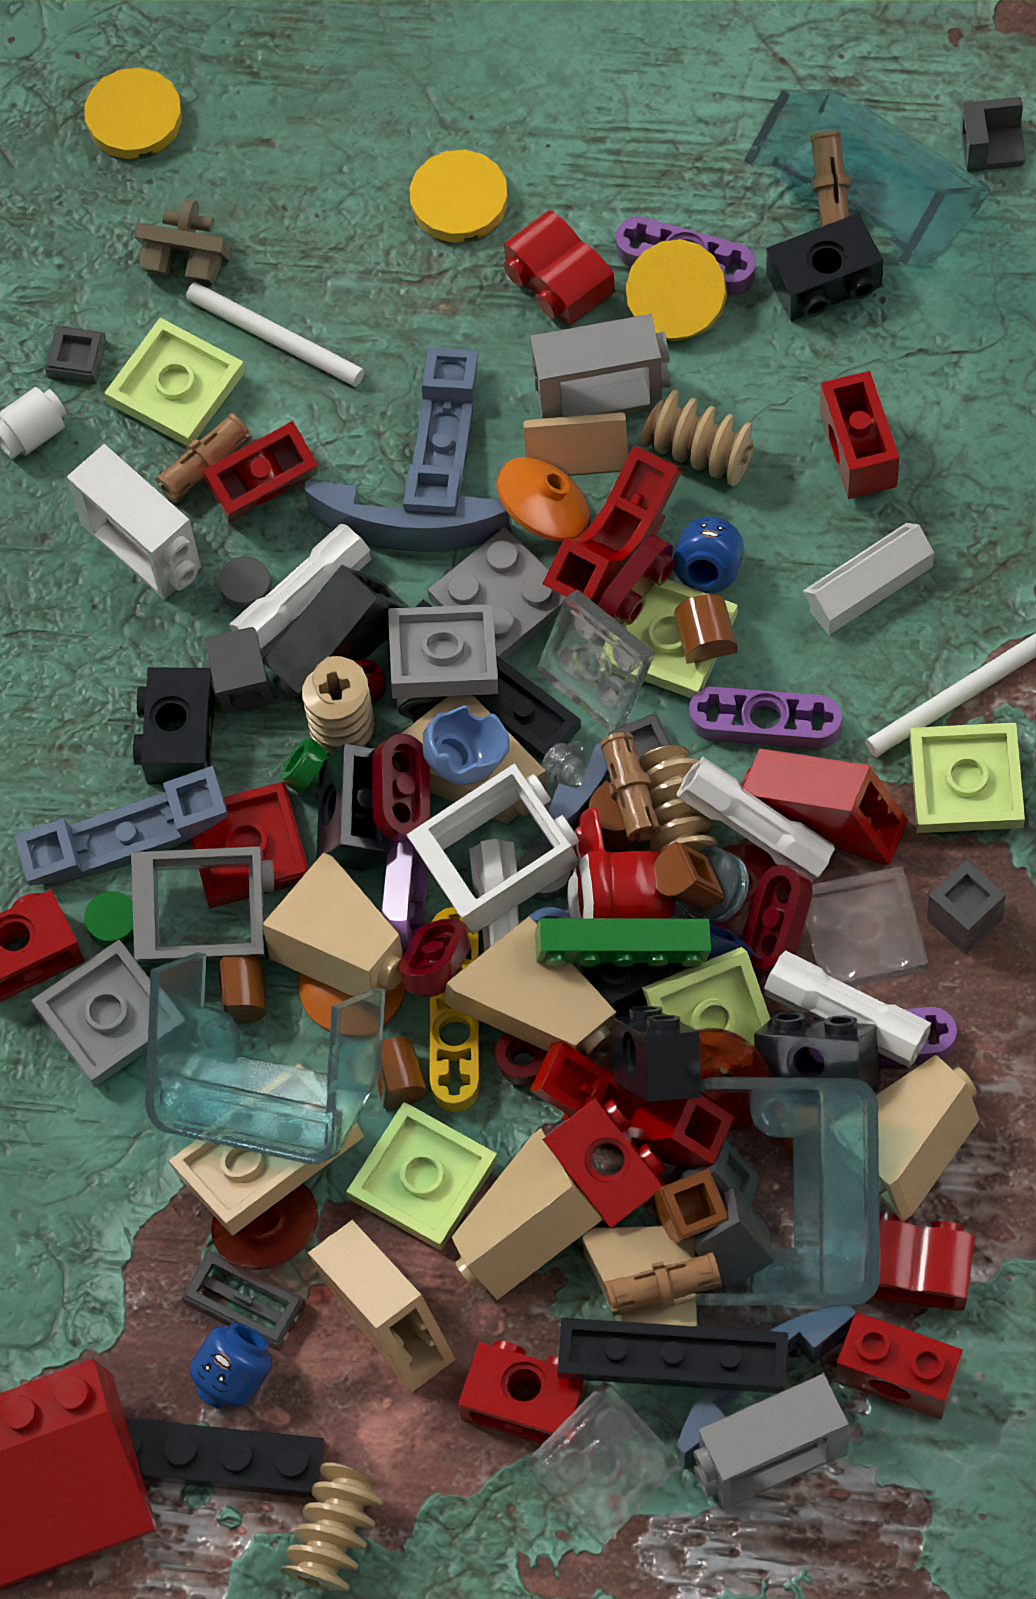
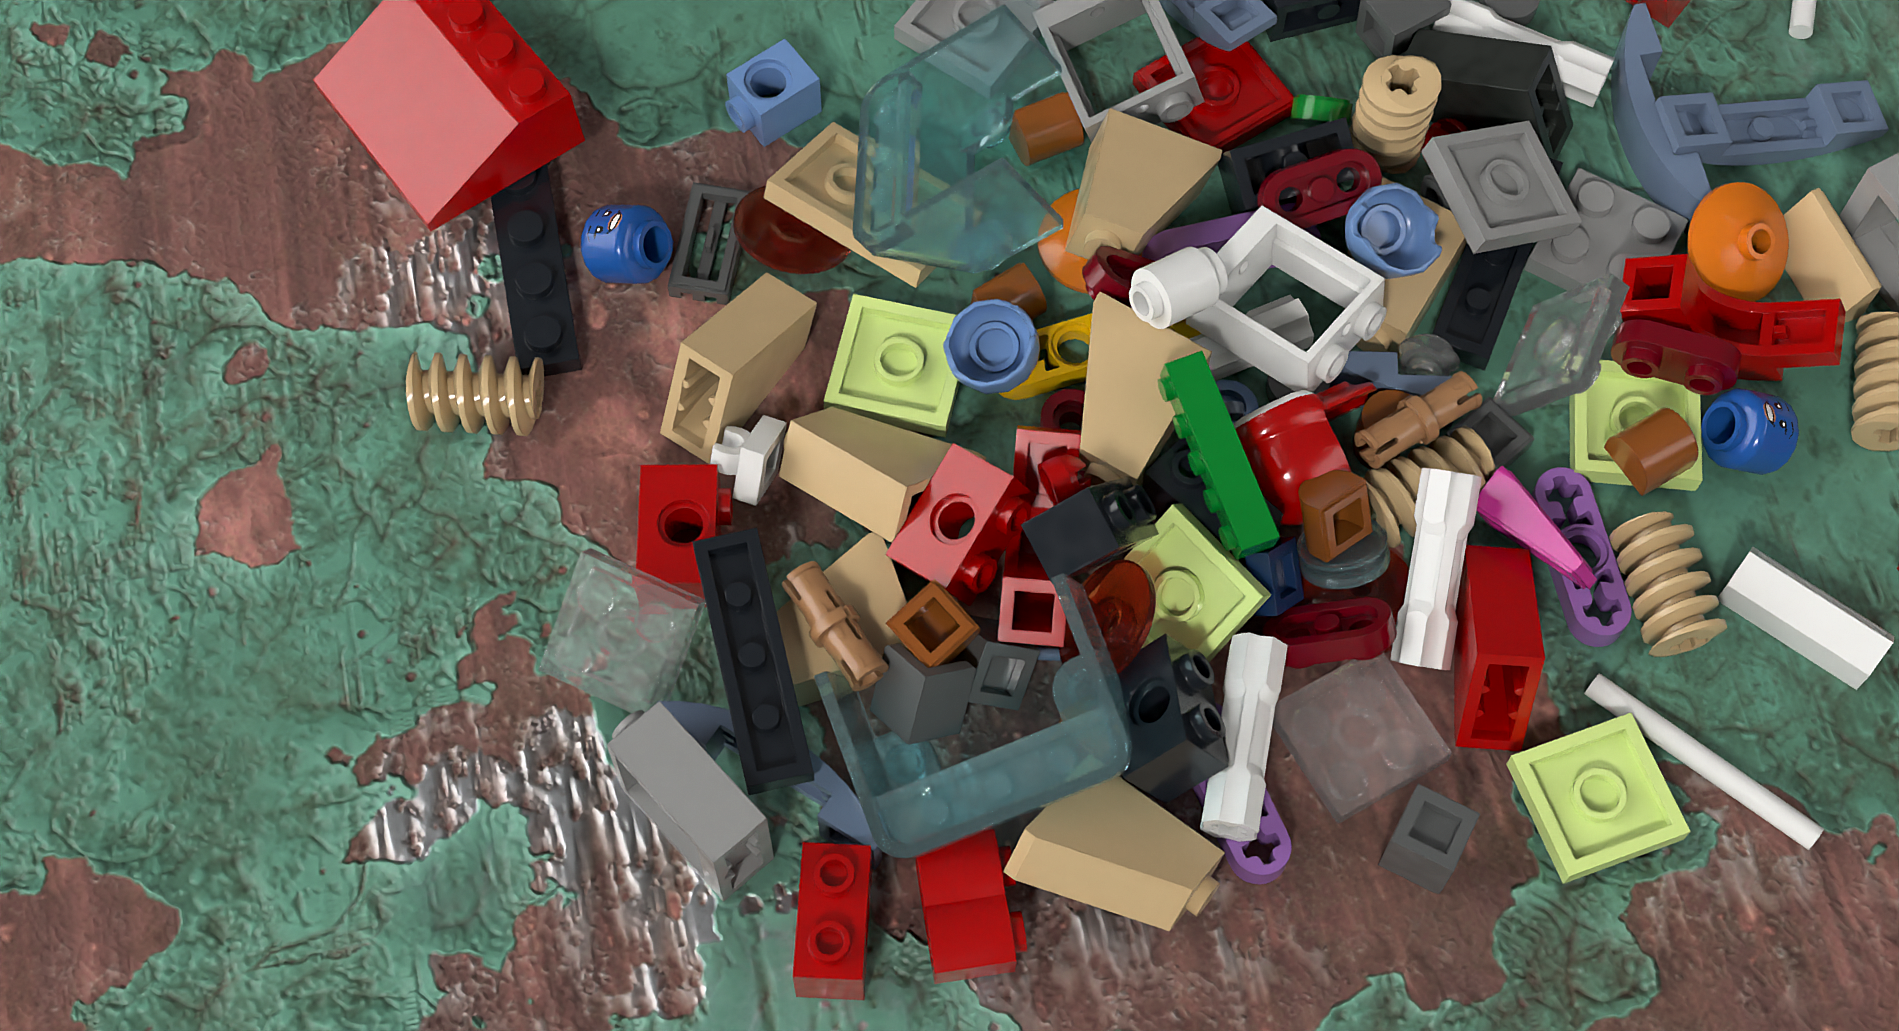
camera: 65 degrees right, 0 degrees up
none -> white tile [710,415,787,506]
none -> medium blue brick [725,39,822,147]
none -> medium blue hair [943,299,1040,394]
none -> red hinge [1038,454,1092,506]
none -> white brick [1129,247,1228,329]
none -> dark pink slope [1476,466,1597,590]
none -> tan piece [1609,511,1727,657]

